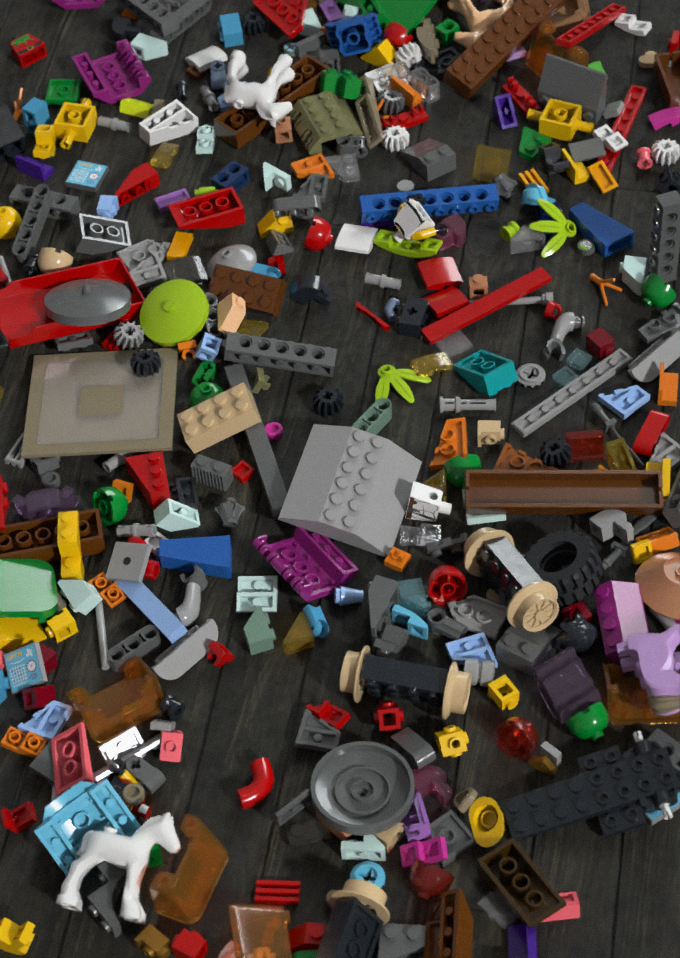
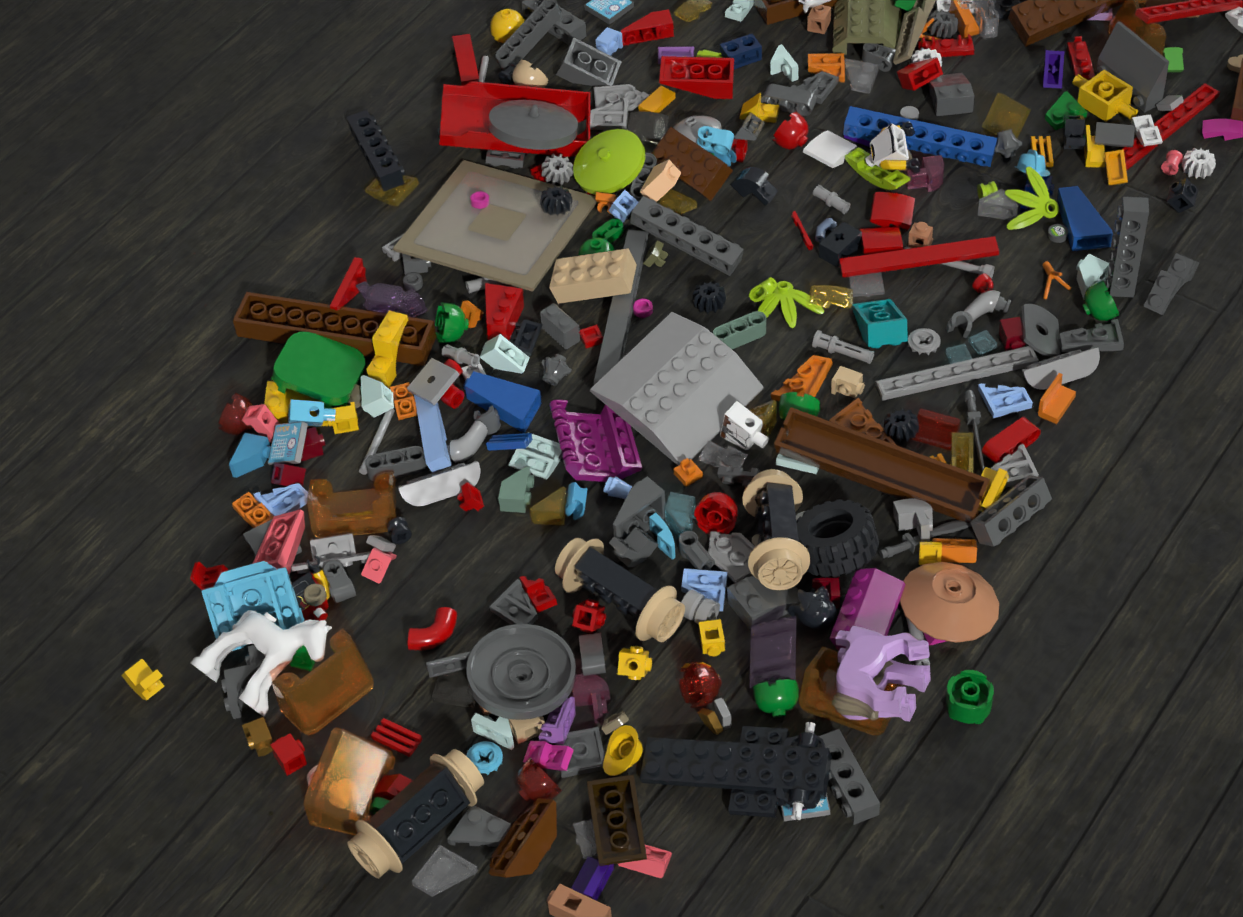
camera: 25 degrees right, 0 degrees up
none -> medium azure torso [288,399,336,426]
none -> dark pink tile [470,191,490,209]
none -> blue tile [486,433,533,451]
none -> medium azure piece [697,126,734,155]
none -> lime piece [749,277,777,302]
none -> red slope [897,57,943,91]
none -> dark grey piece [1022,304,1061,357]

